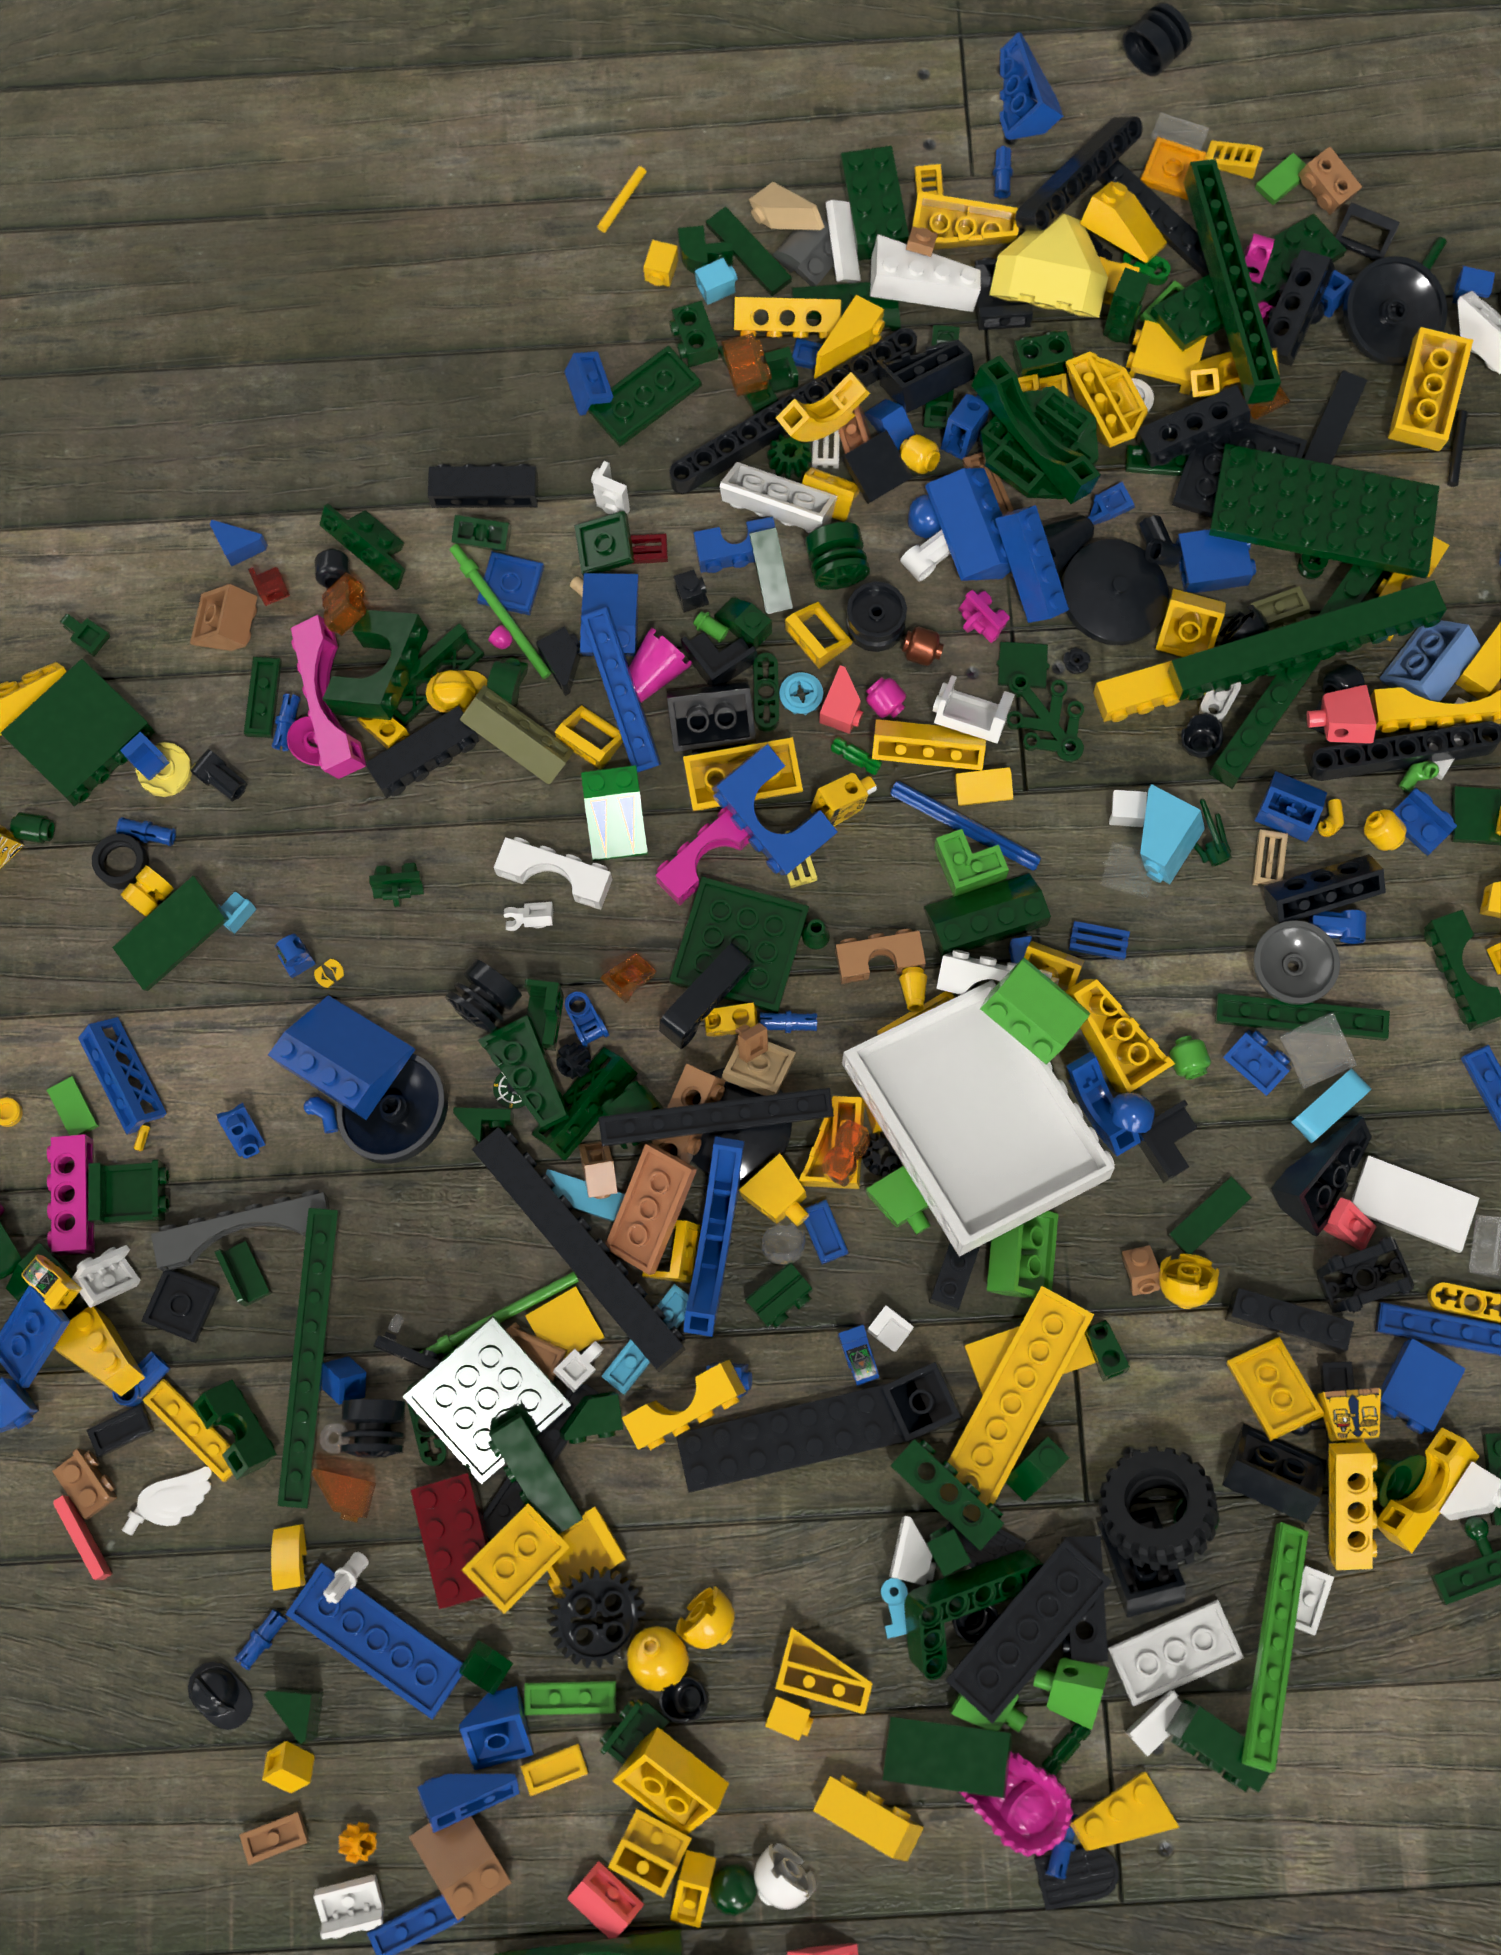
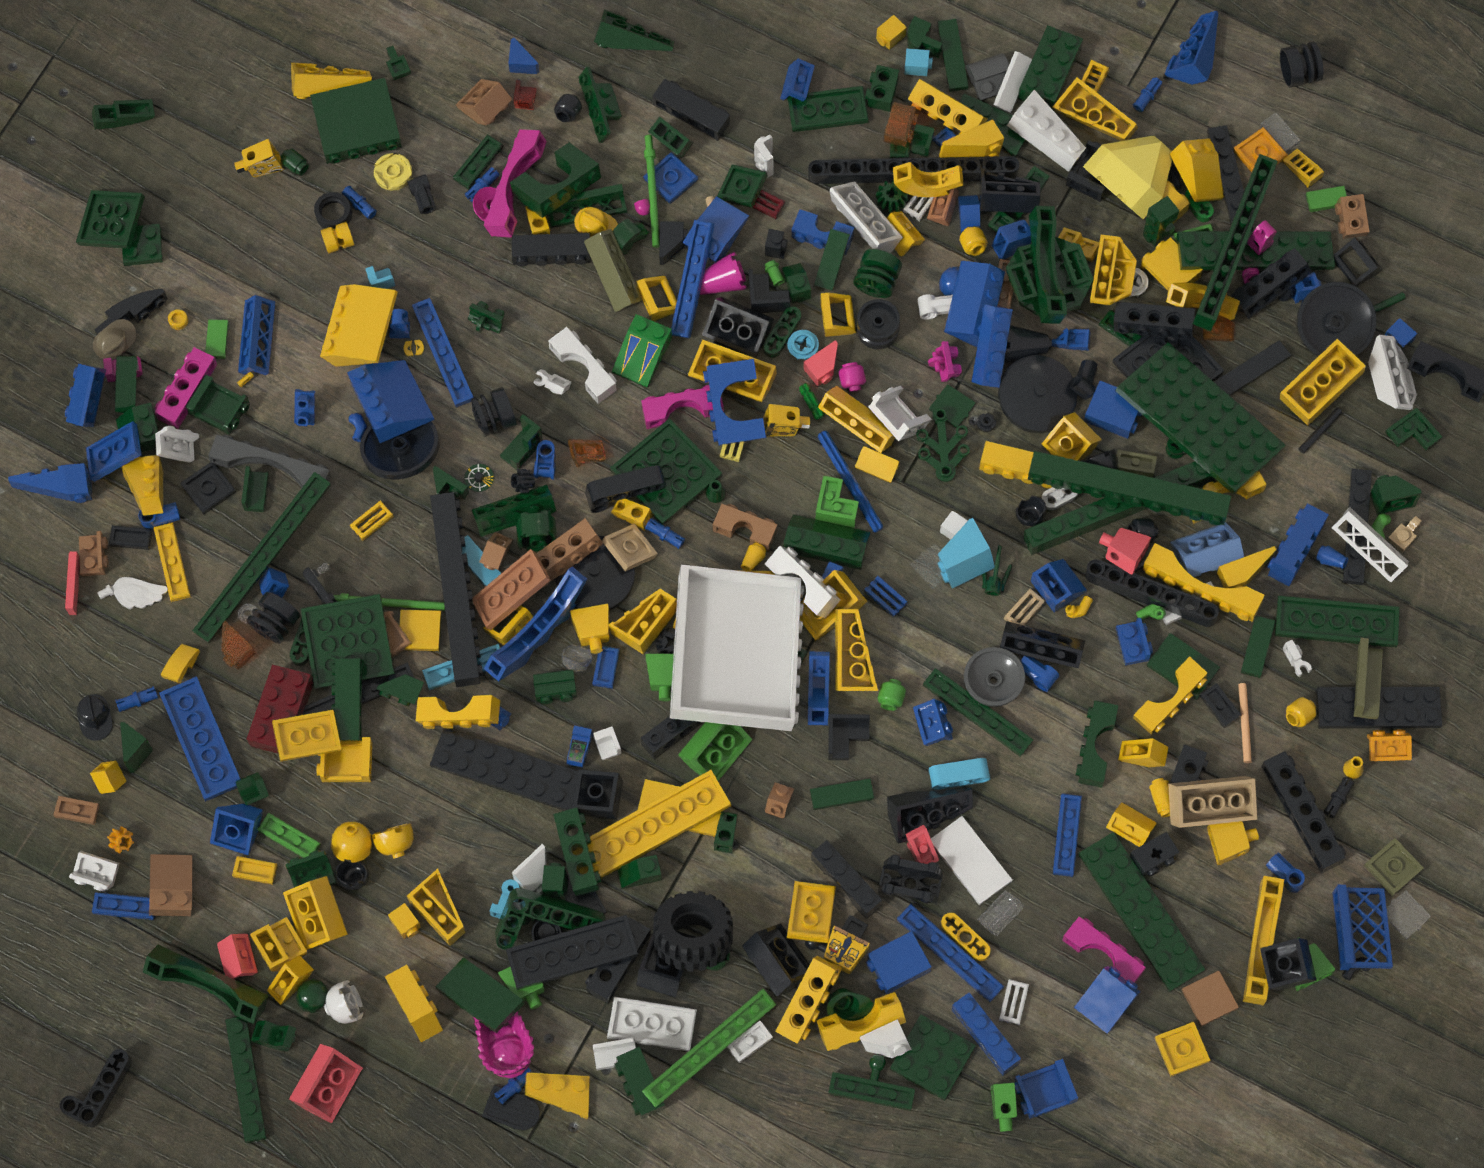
camera: 30 degrees right, 5 degrees down
yellow leg [21,1255,82,1310] -> none
dark green tile [112,875,229,991] -> none
blue panel [120,732,170,780] -> none
dark green arch [192,1379,277,1480] -> none
clear orange brick [322,573,366,636] -> none
white axle [324,1552,369,1604] -> none
blue slope [417,1774,520,1833] -> none
dark green wing [478,1015,570,1130] -> none
black gear [547,1566,646,1668] -> none
white plate [553,1341,604,1392] -> none
black tile [598,1088,834,1147] -> none
medium nougat tile [735,1023,768,1063] -> none
tan slope [749,182,824,230] -> none
clear orange brick [822,1120,870,1187] -> none
black tile [841,430,913,504] -> none
copper head [902,627,944,666] -> none
medium nougat plate [906,226,938,257] -> none
bright green slope [980,958,1091,1065] -> none
dark green brick [1013,331,1074,378] -> none
black beam [1015,116,1143,230] -> none
bright green torso [1033,1658,1110,1729] -> none
dark green axle [1042,1723,1091,1776] -> none
blue hair [1109,1093,1155,1133] -> none
yellow cylinder [1159,1254,1219,1309] -> none
clear tile [1279,1012,1357,1089] -> none
yellow head [1363,809,1407,851] -> none
none -> yellow slope [320,284,398,367]
none -> yellow tile [350,500,394,541]
none -> blue plate [412,298,474,408]
none -> dark green wedge [594,9,675,51]

